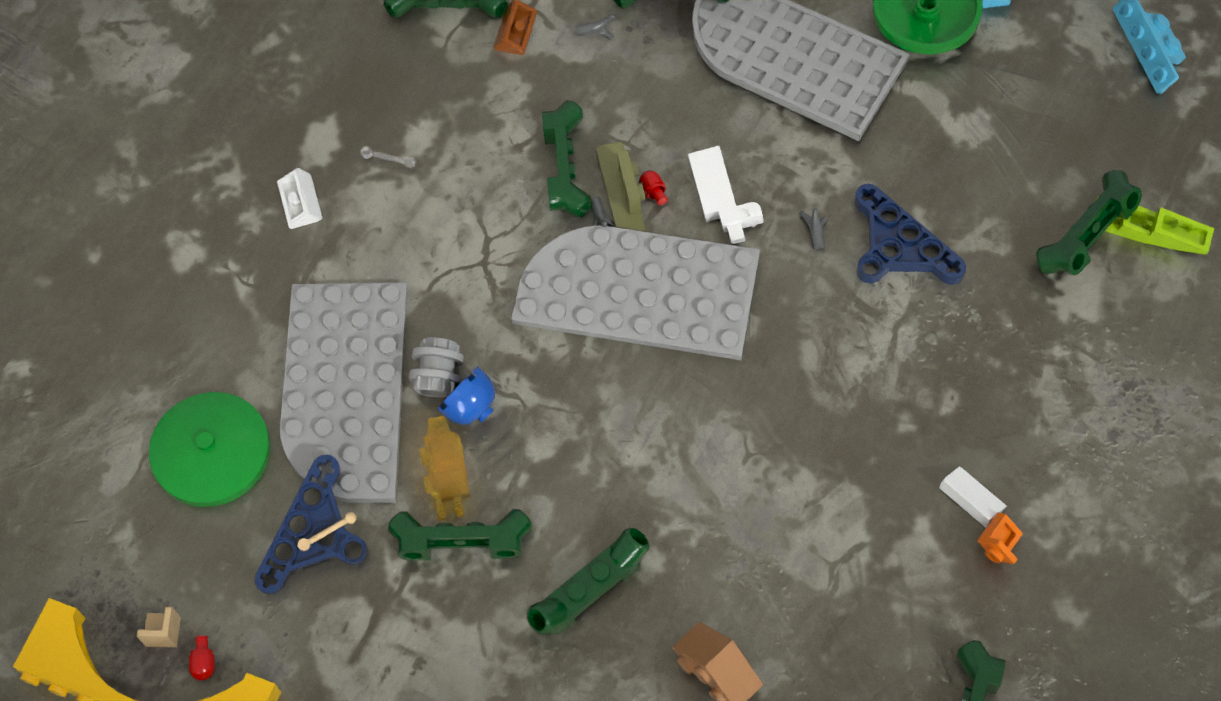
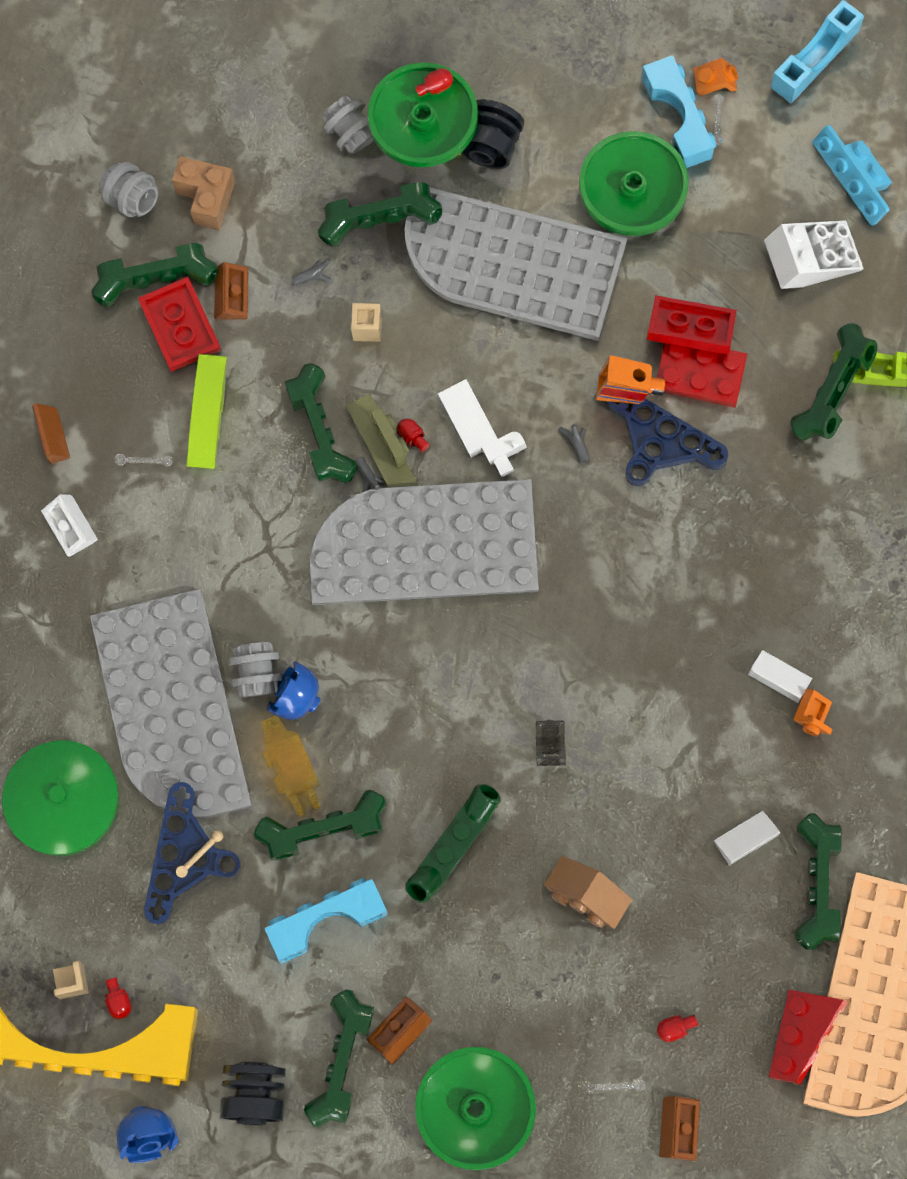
camera: 15 degrees left, 10 degrees up
none -> dark orange slope [32,403,70,464]
none -> red plate [138,277,221,372]
none -> lime slope [187,354,227,469]
none -> medium azure arch [264,878,388,964]
none -> tan panel [351,303,382,342]
none -> clear smoke bracket [536,720,566,766]
none -> orange torso [596,355,665,404]
none -> red plate [647,295,737,355]
none -> red plate [657,343,748,408]
none -> white slope [714,811,780,866]
none -> white slope [764,220,863,289]

